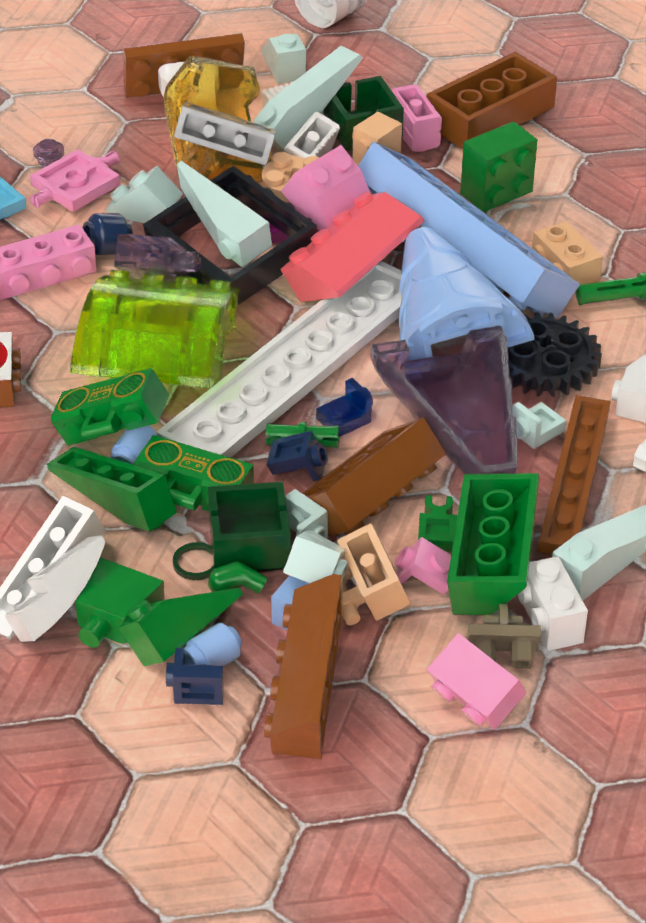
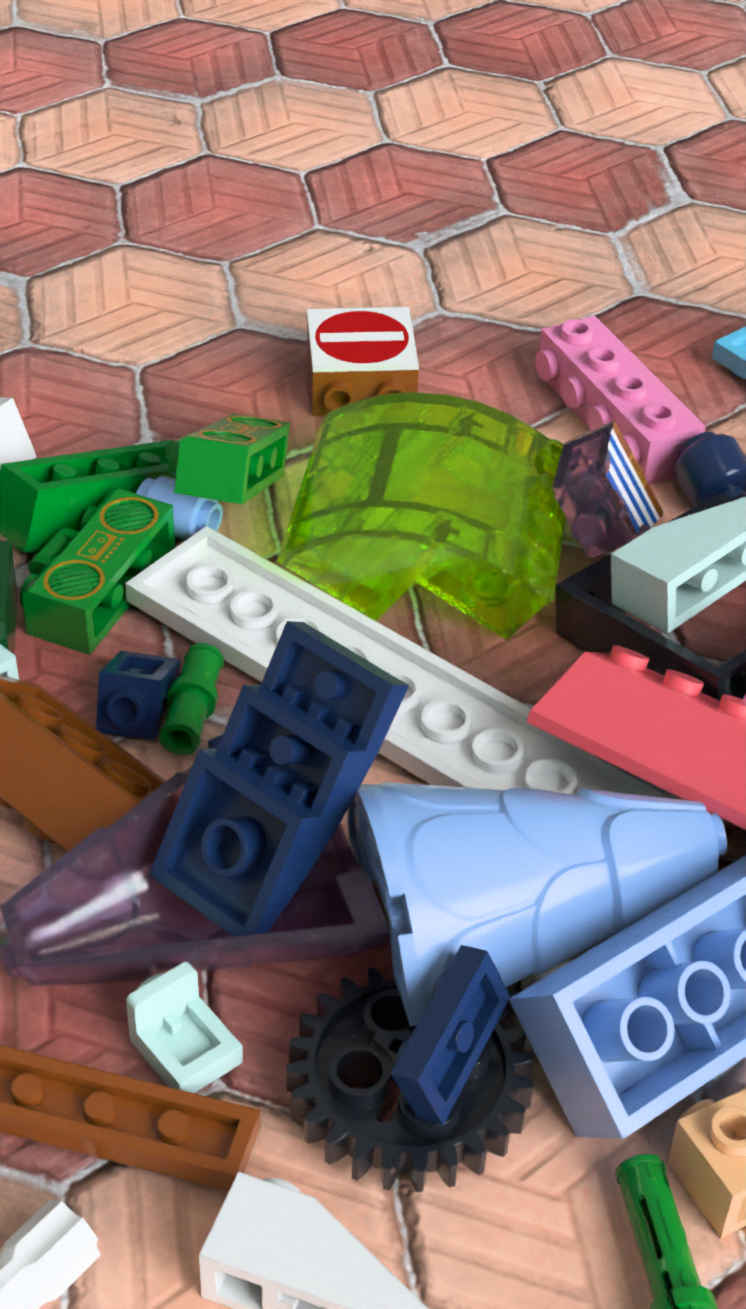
camera: 90 degrees right, 0 degrees up
none -> dark blue slope [149,621,409,948]
none -> dark blue plate [391,945,511,1125]

